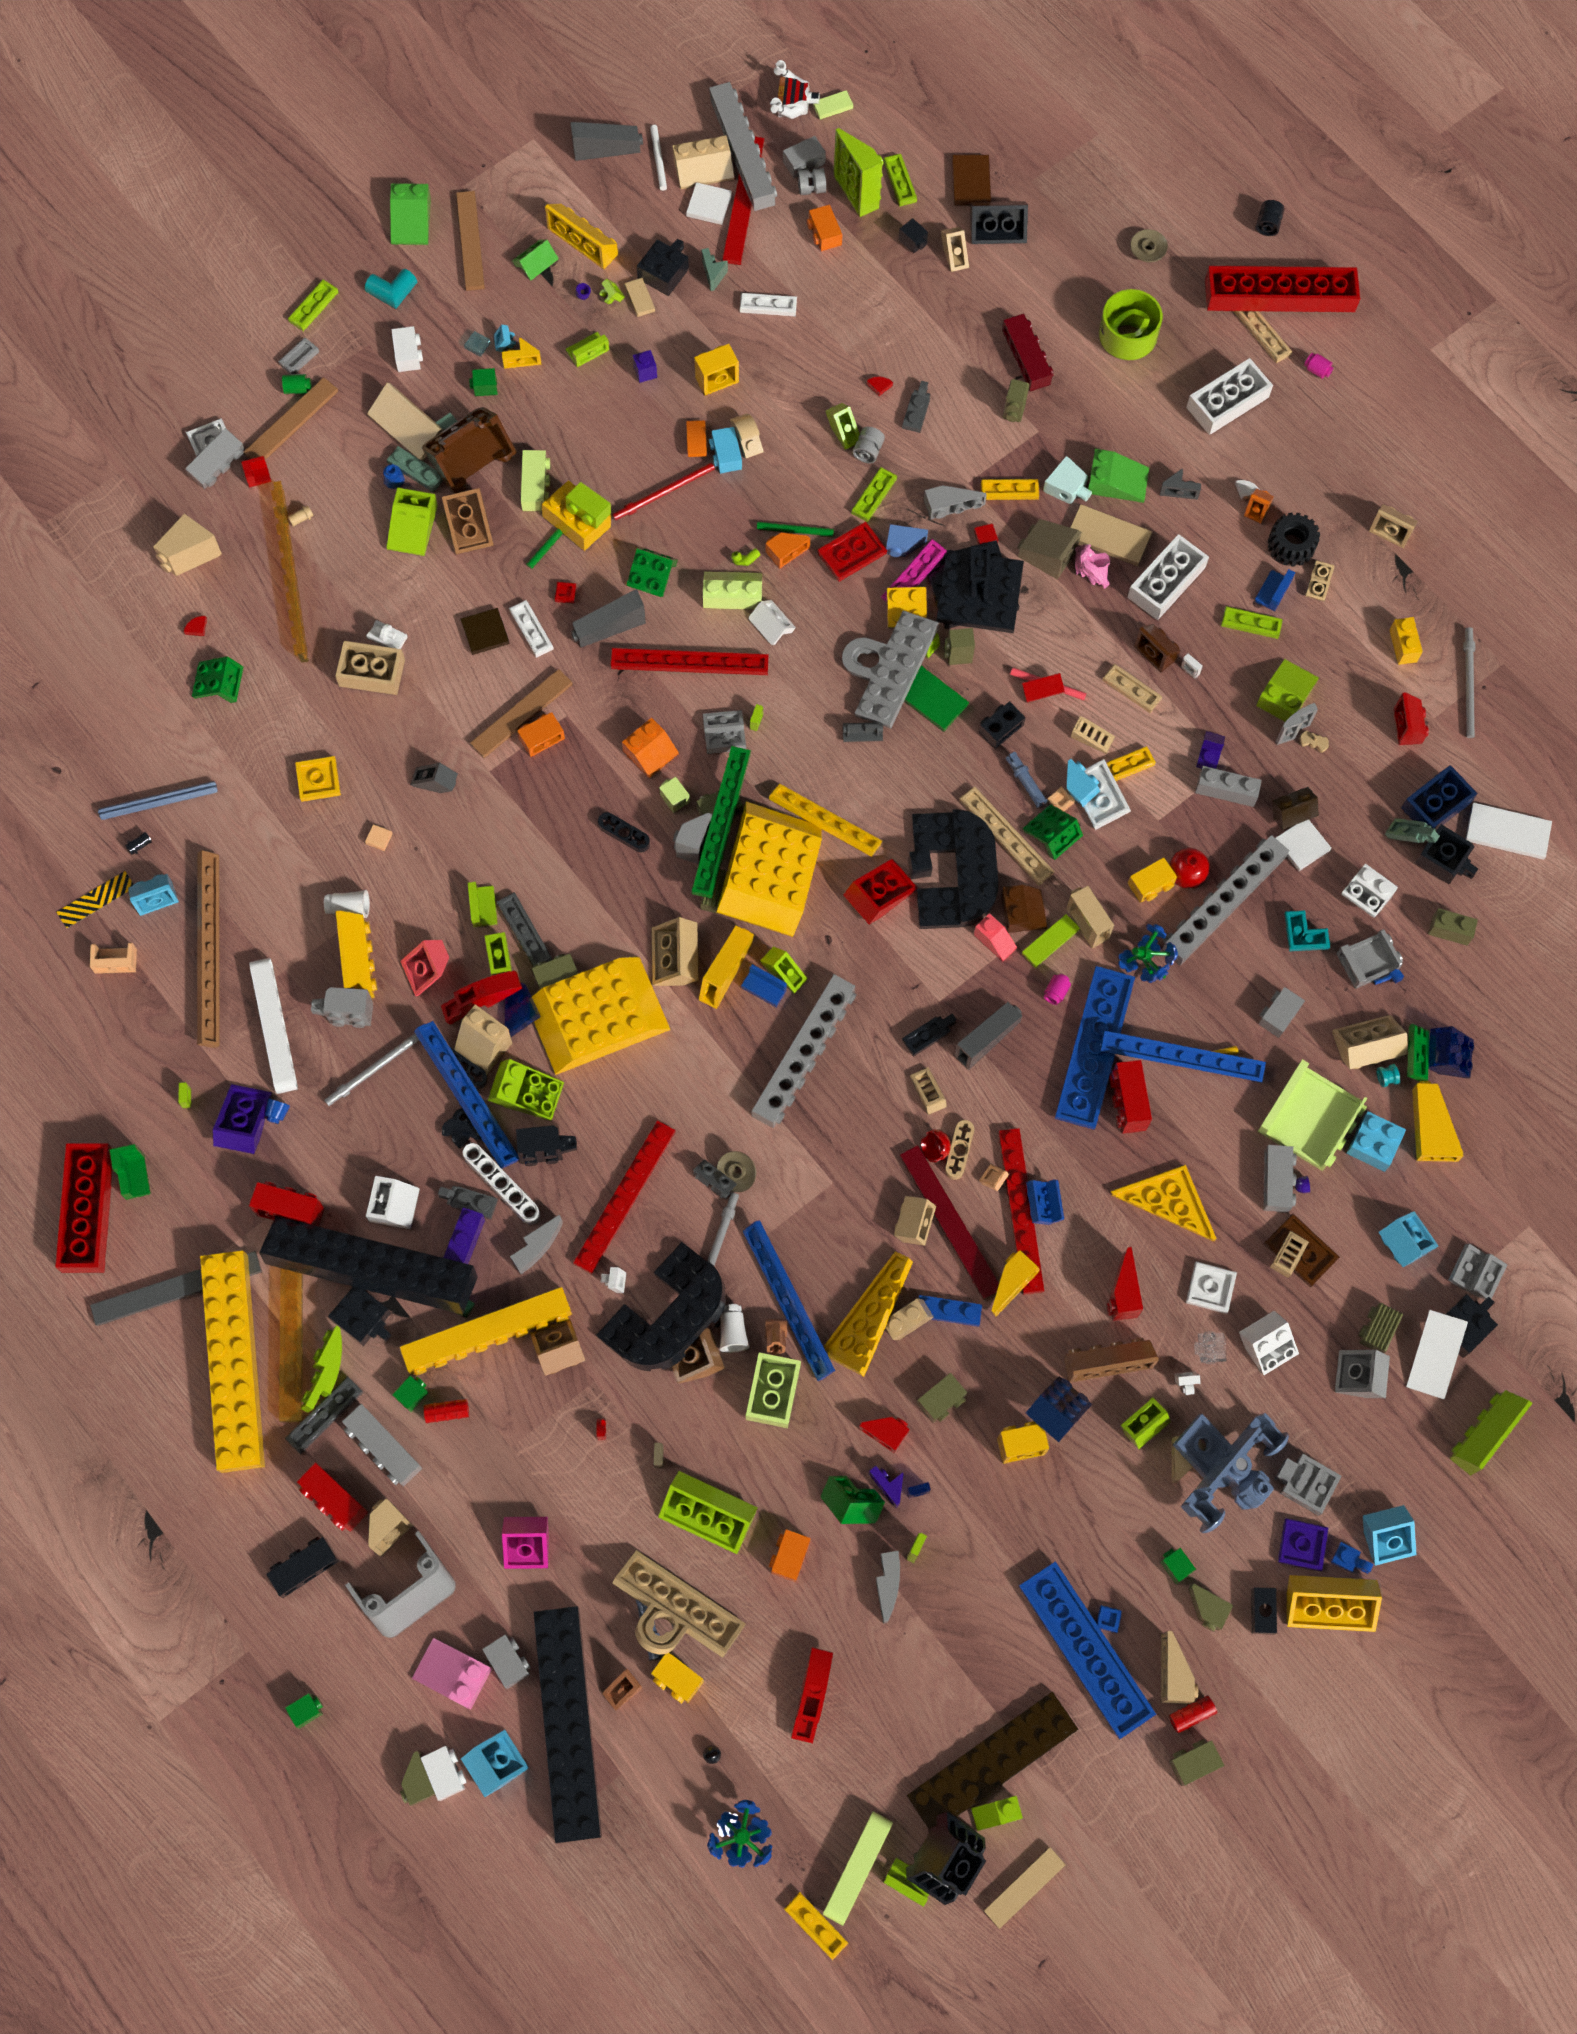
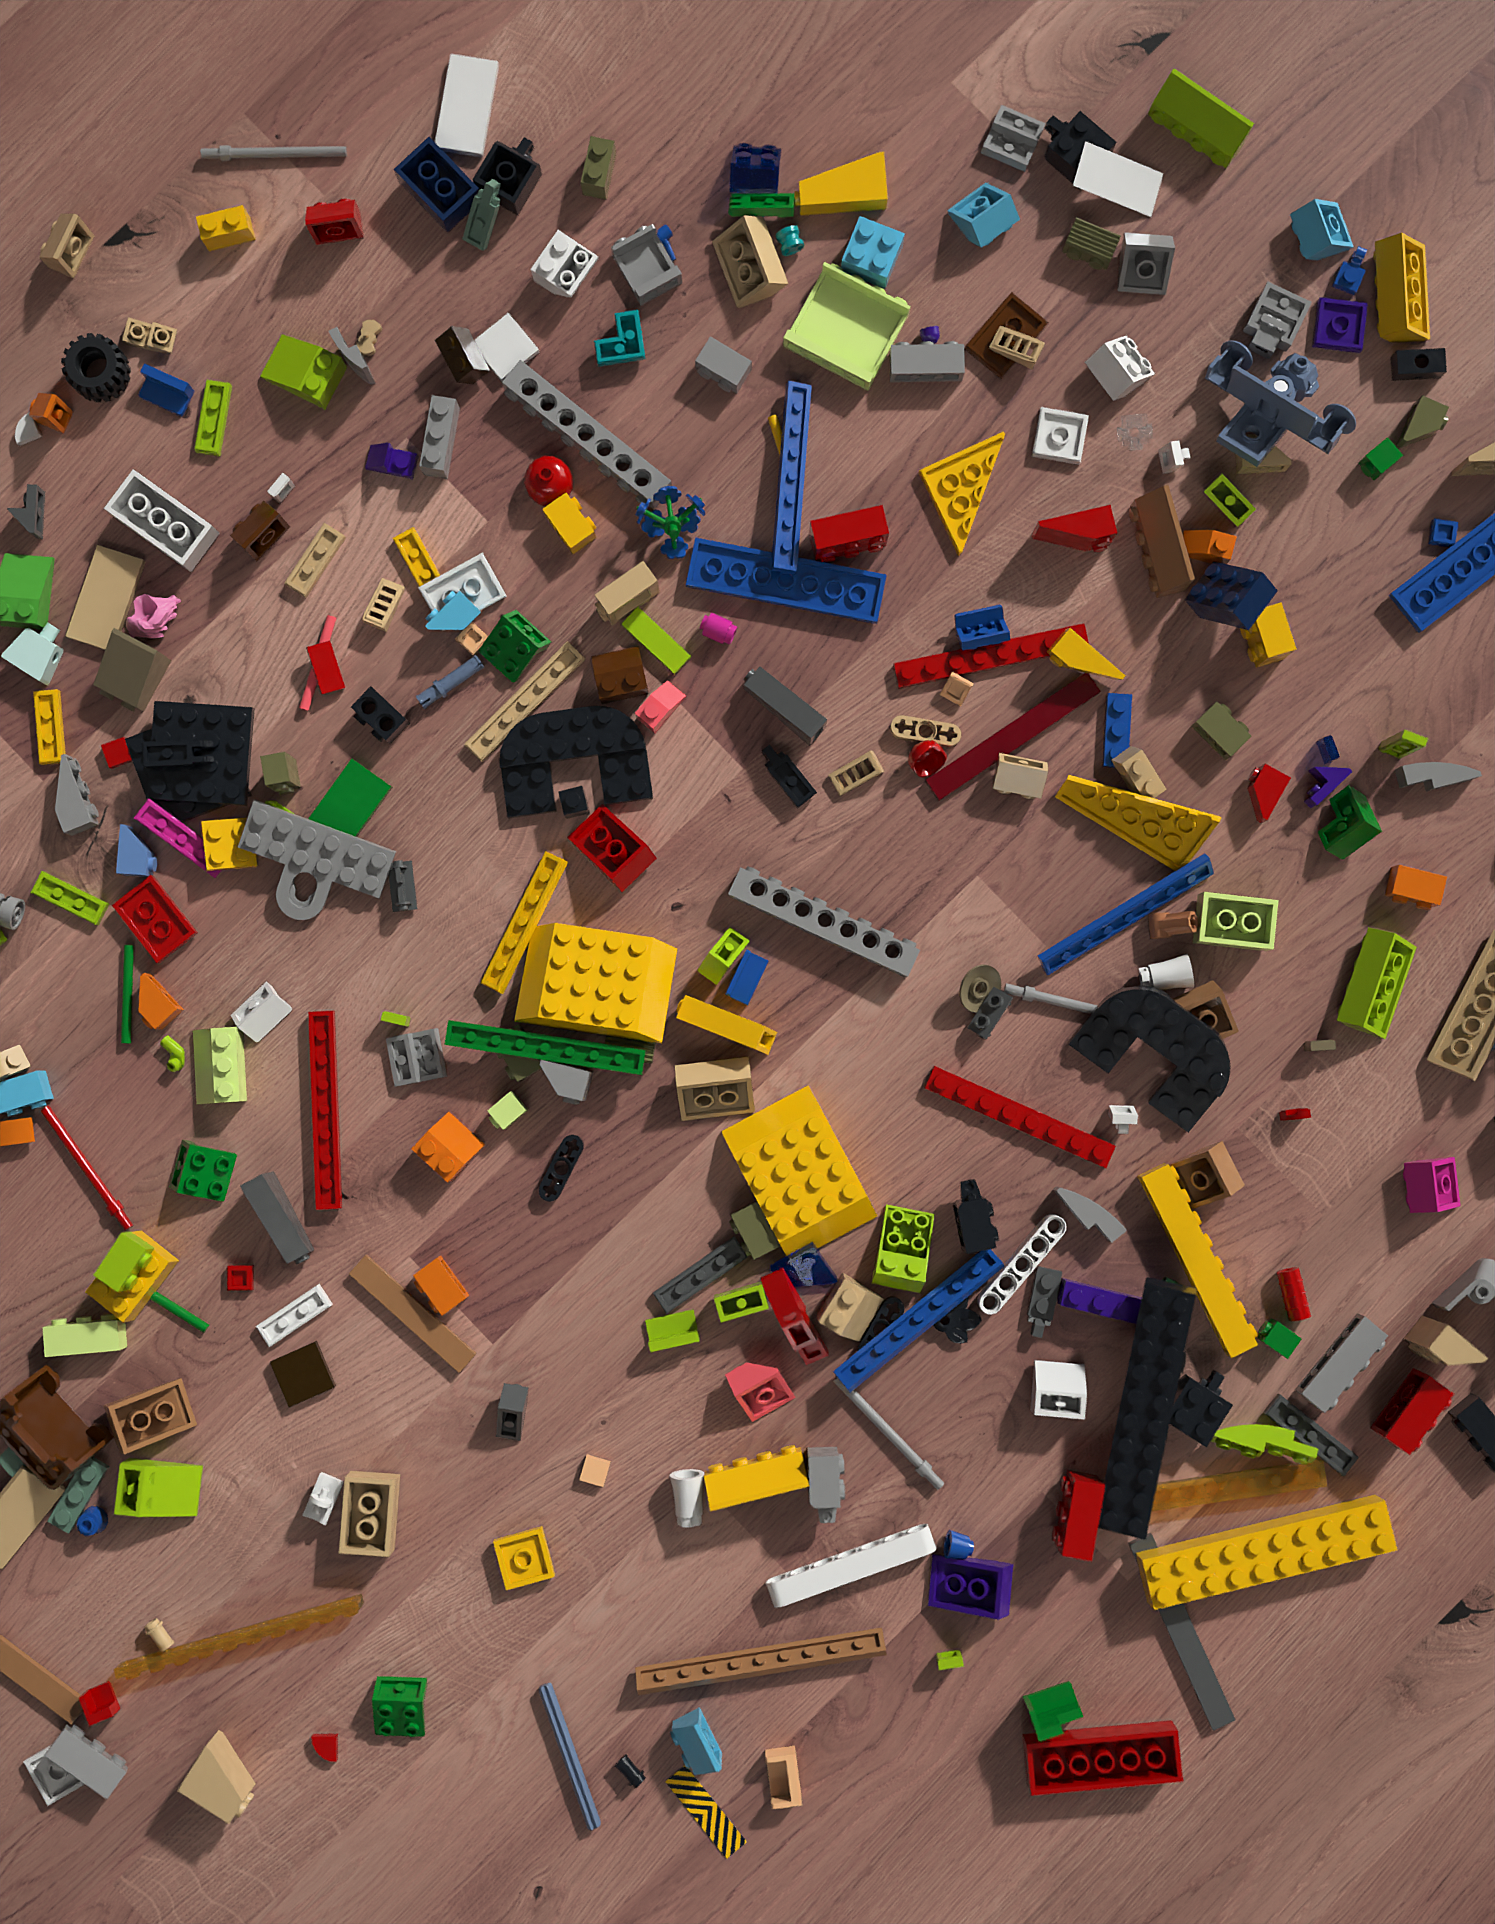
camera: 90 degrees left, 15 degrees up
none -> orange slope [1182,530,1237,564]

